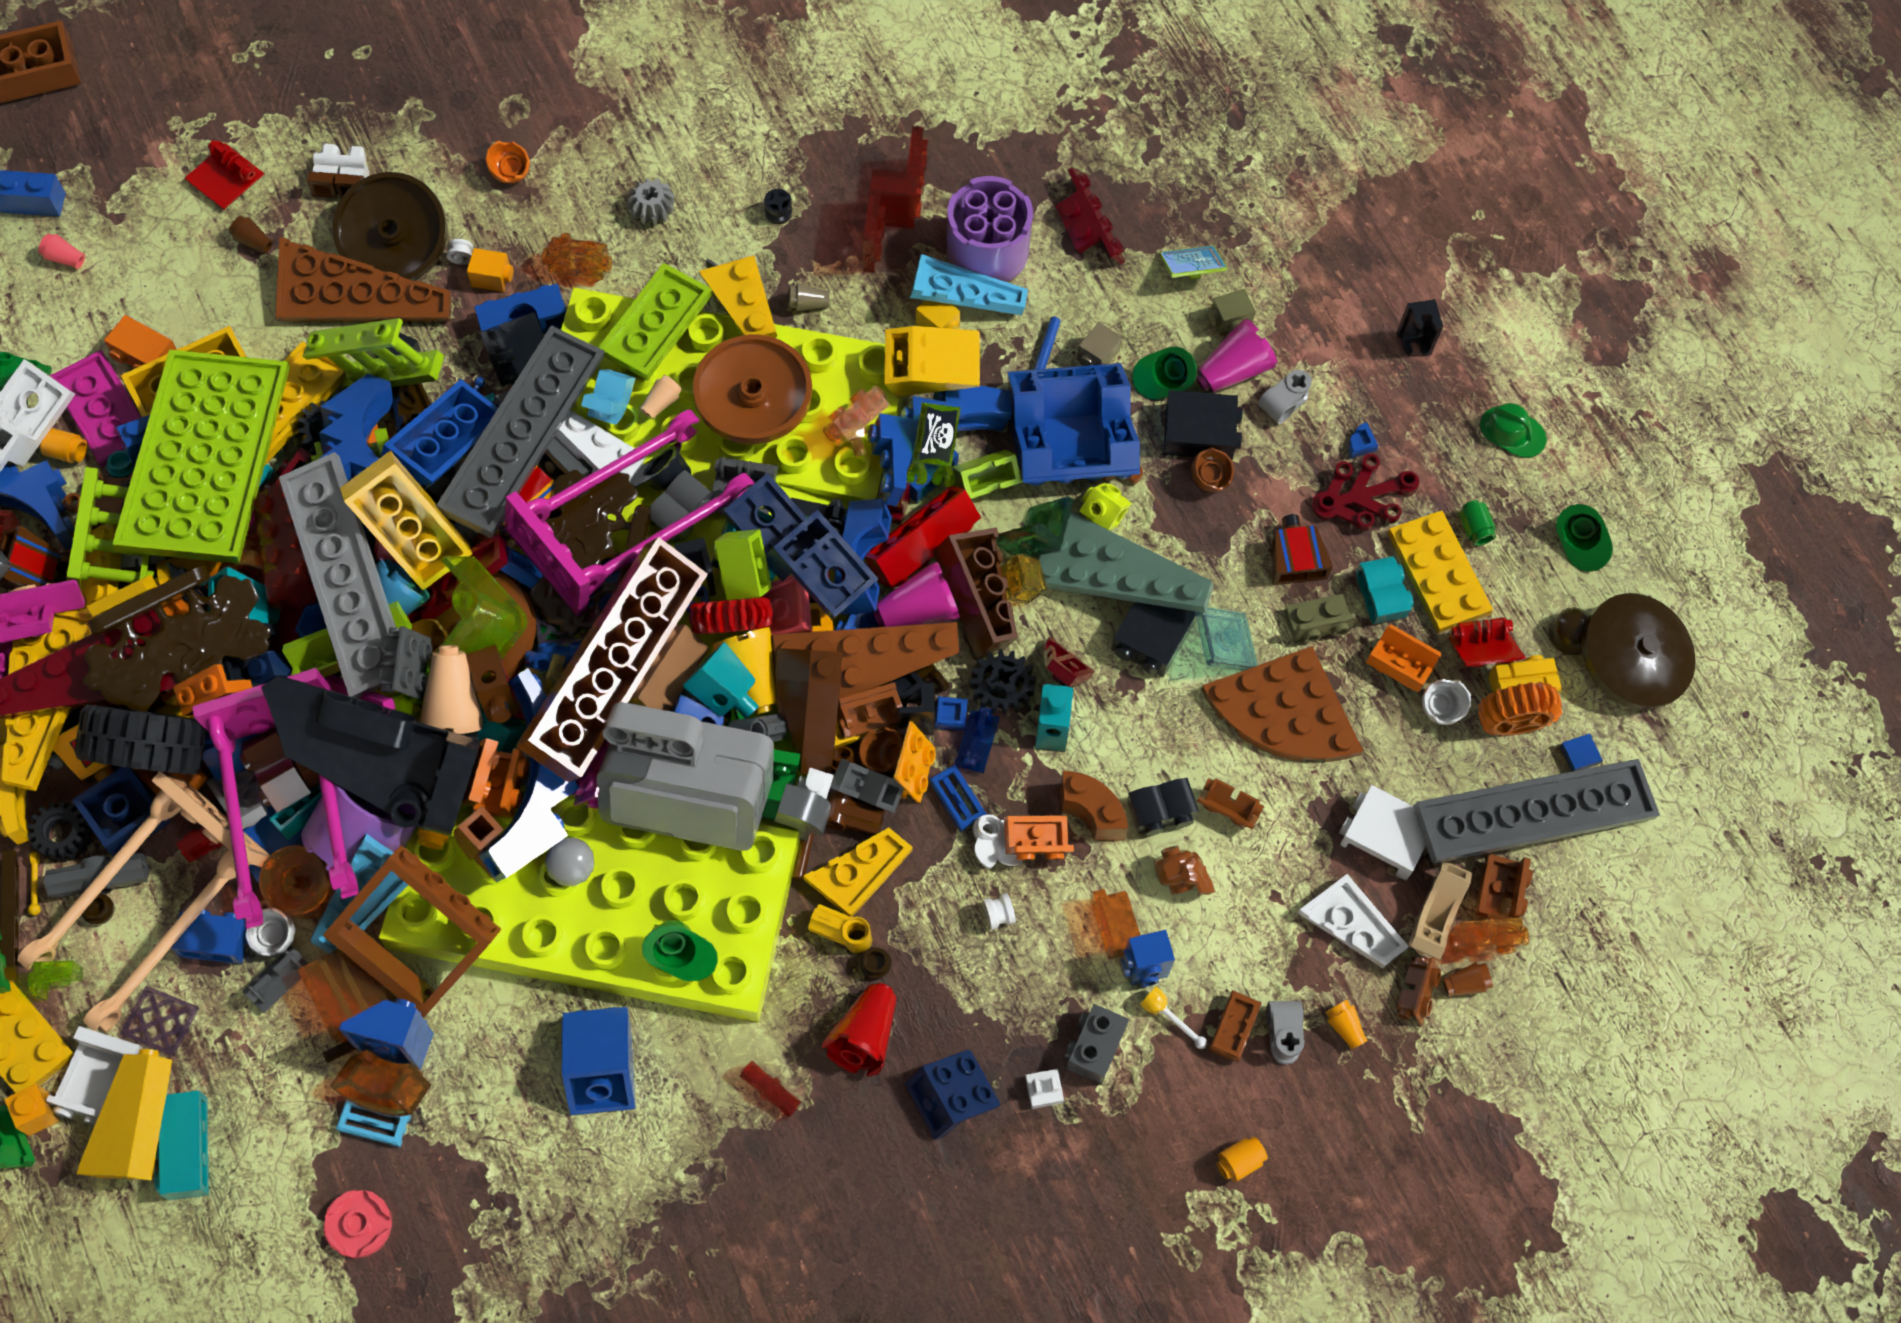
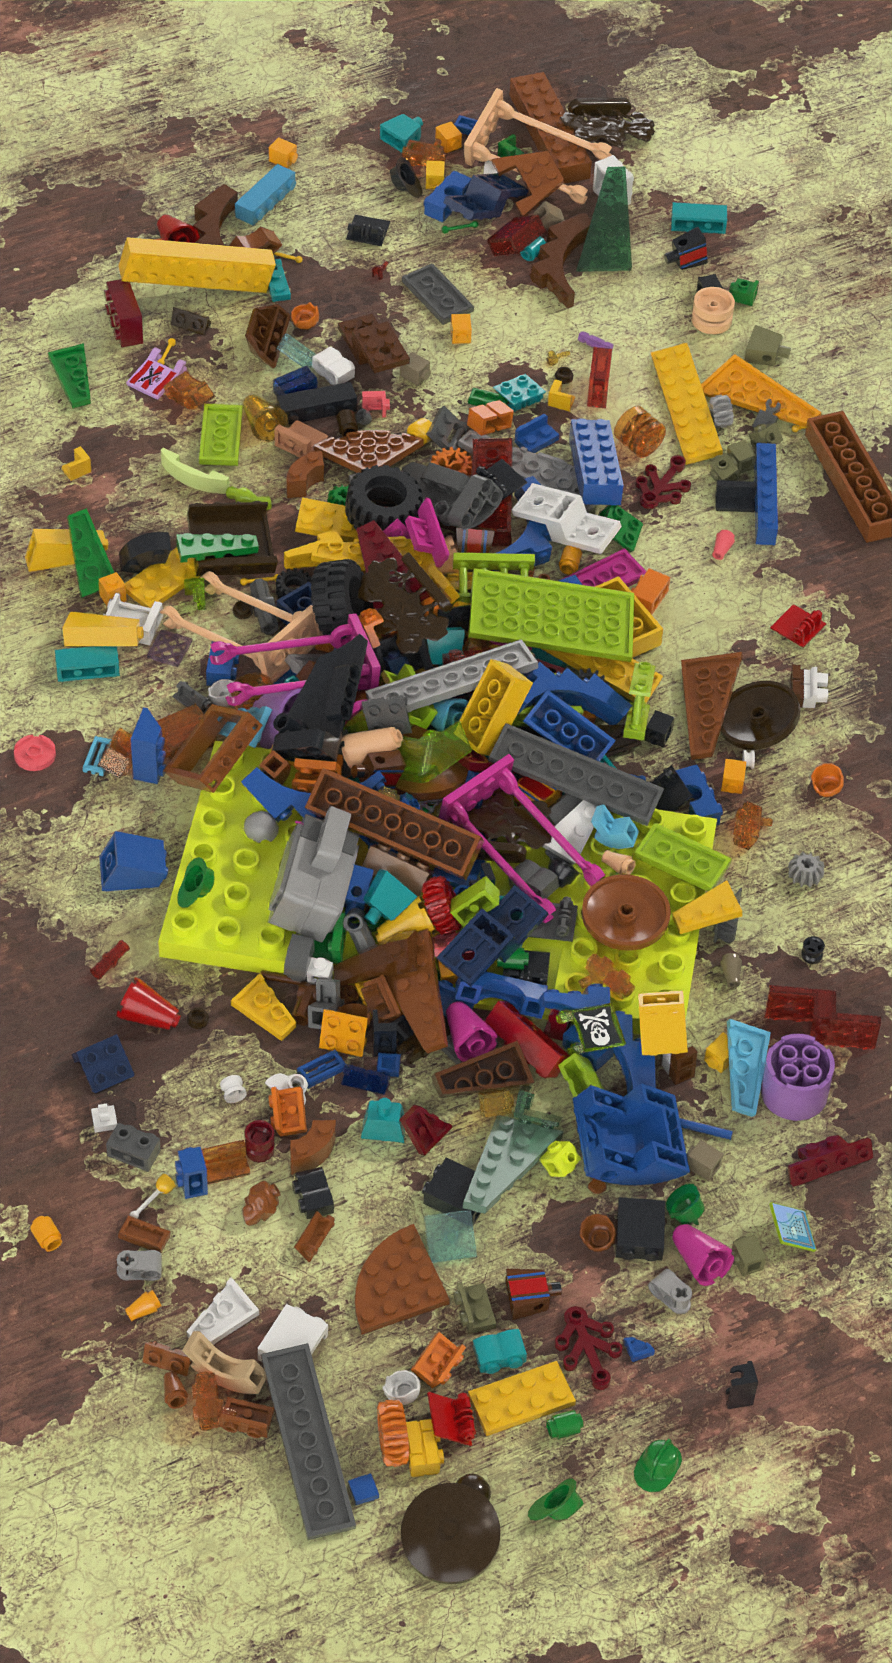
camera: 90 degrees right, 15 degrees down
reddish brown cone [229,215,273,254] -> none
yellow piece [808,904,872,954] -> none
black gear [970,649,1036,715] -> none
none -> dark red wheel [244,1120,275,1163]

